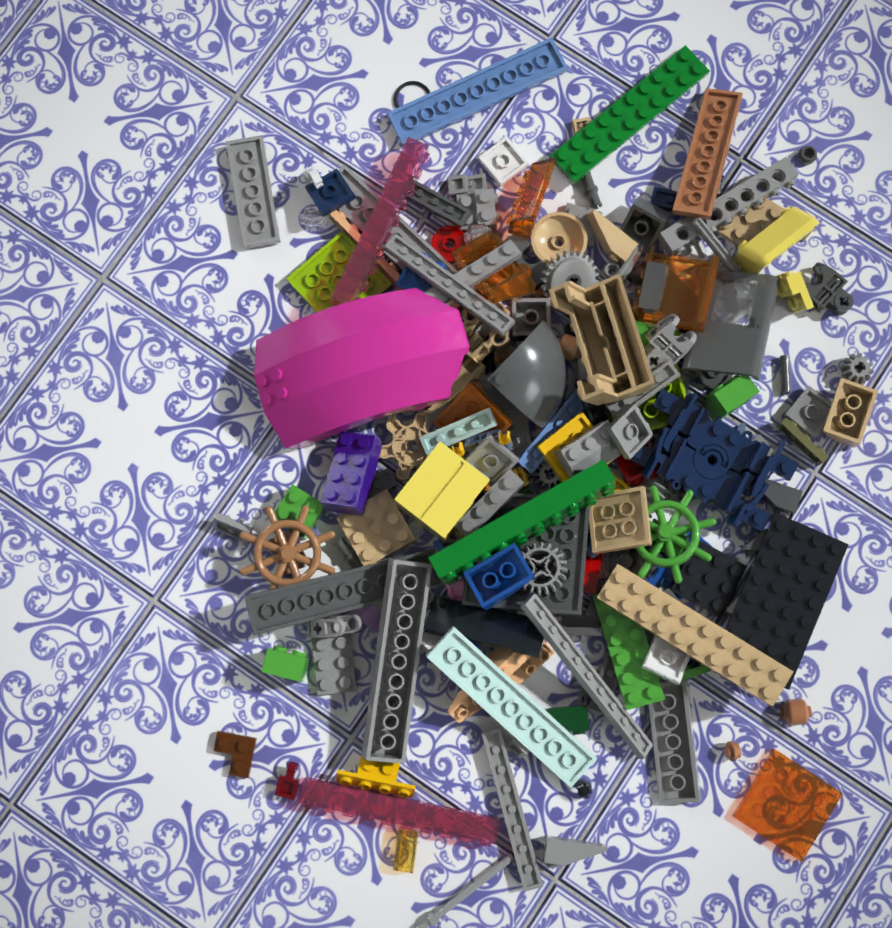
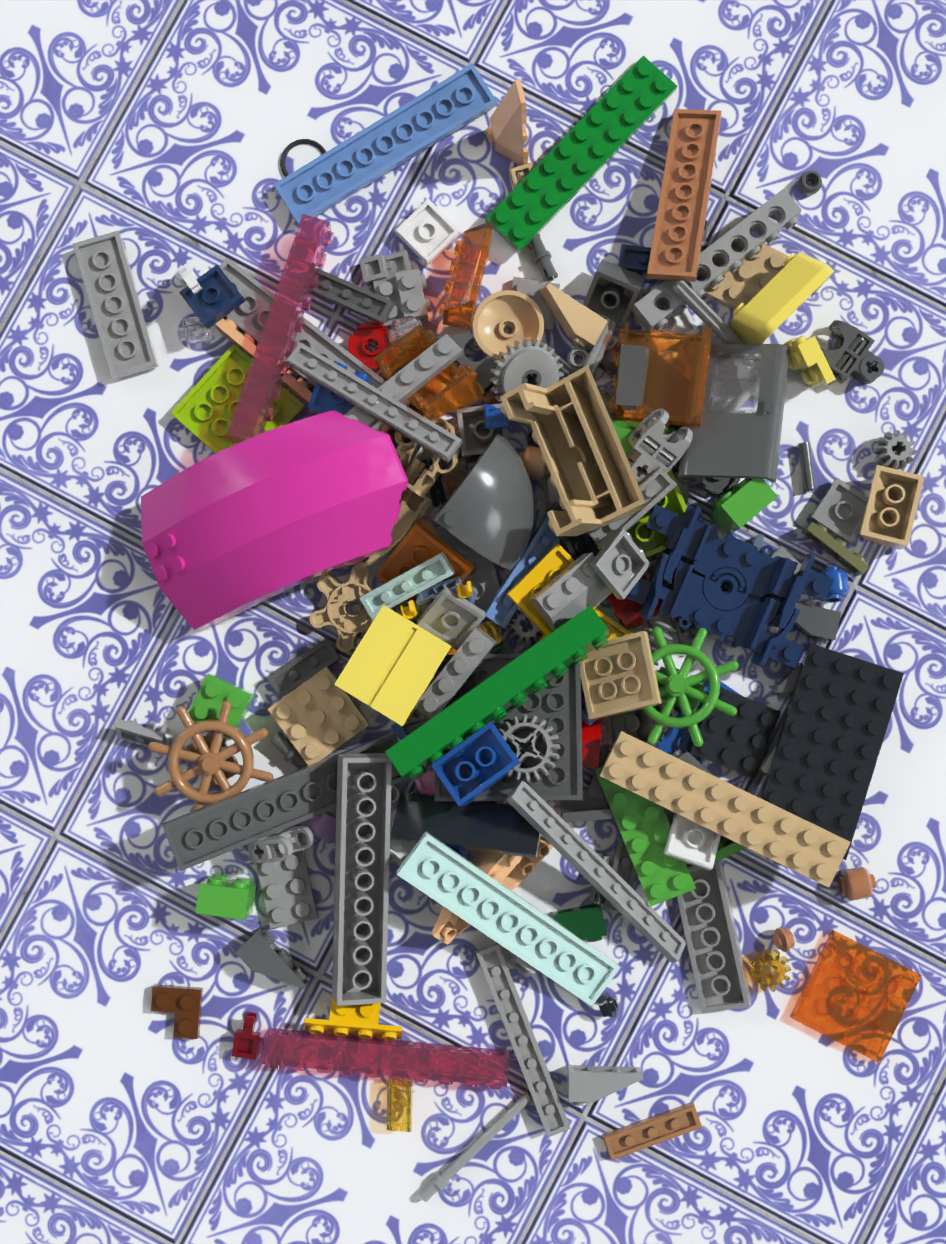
camera: 10 degrees left, 5 degrees up
dark purple brick [320,432,383,516] -> none
none -> dark grey slope [235,928,309,989]
none -> blue tile [484,404,509,430]
none -> light nougat wedge [486,79,528,165]
none -> medium nougat tile [602,1102,702,1161]
none -> clear yellow gear [749,949,791,992]
none -> blue head [819,566,848,603]

